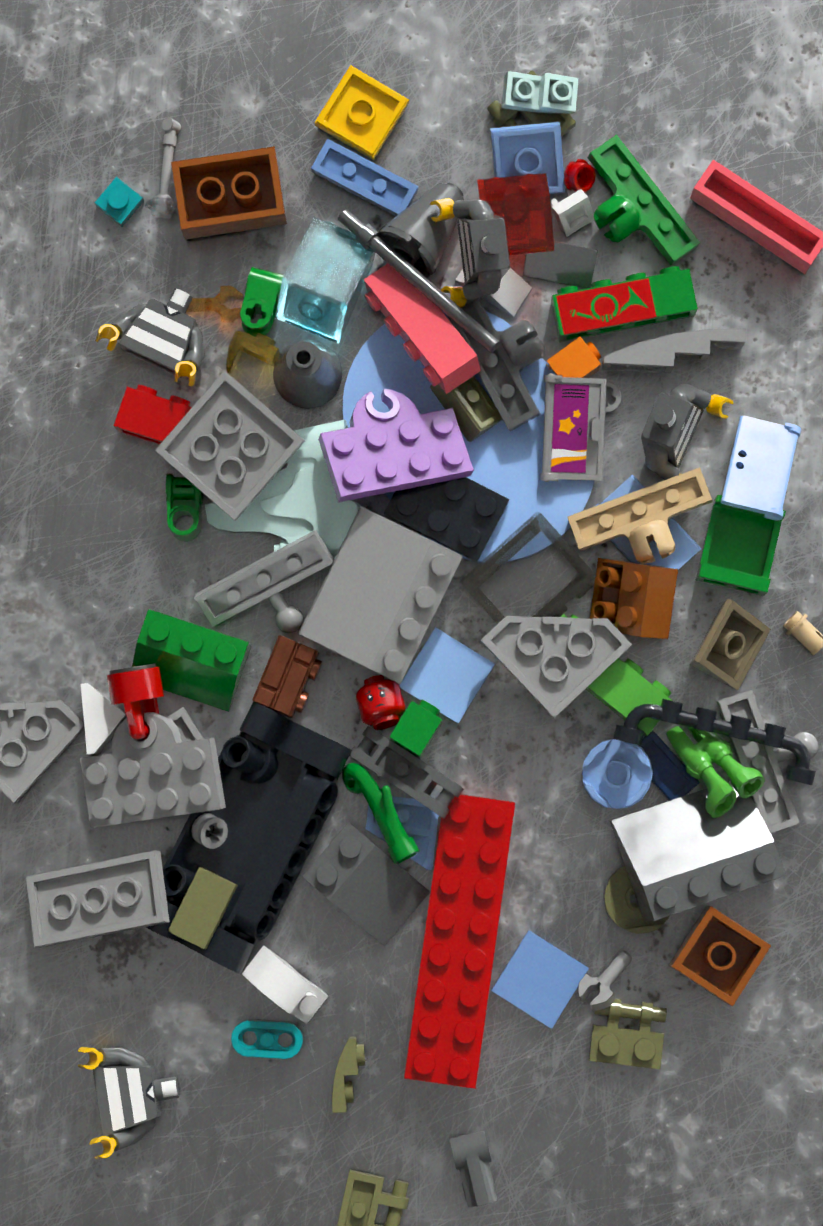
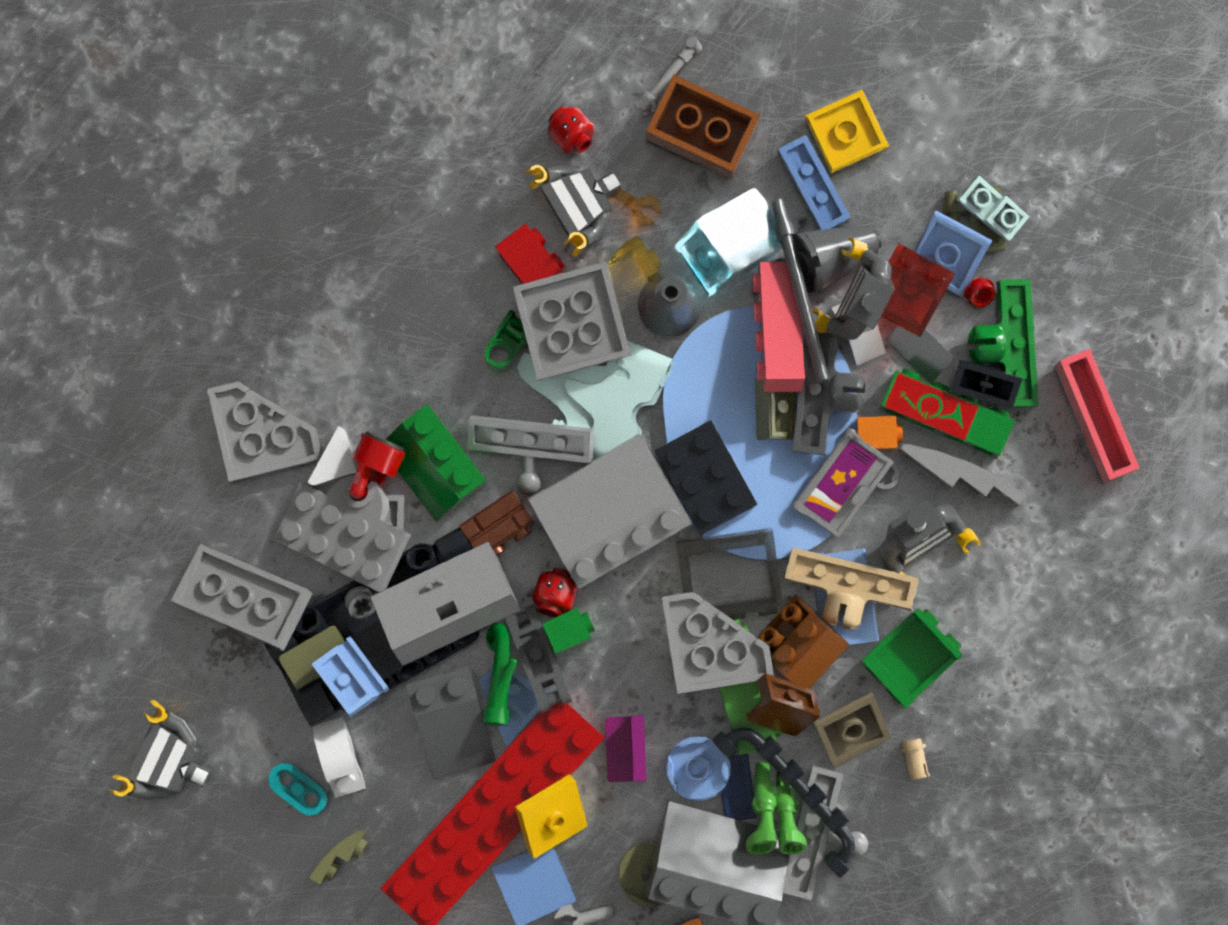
camera: 30 degrees right, 0 degrees up
teal plate [94,176,144,227] -> none
green piece [240,267,286,339] -> none
plate [318,389,474,502] -> none
light blue tile [399,627,495,724] -> none
white tile [551,189,594,237] -> none
door [721,416,801,521] -> none
none -> light blue plate [312,637,389,718]
none -> light grey brick [370,542,520,665]
none -> yellow plate [515,774,588,859]
none -> red head [548,106,594,154]
none -> magenta panel [605,716,647,782]
none -> reddish brown panel [747,673,820,737]
none -> black slope [950,360,1022,409]

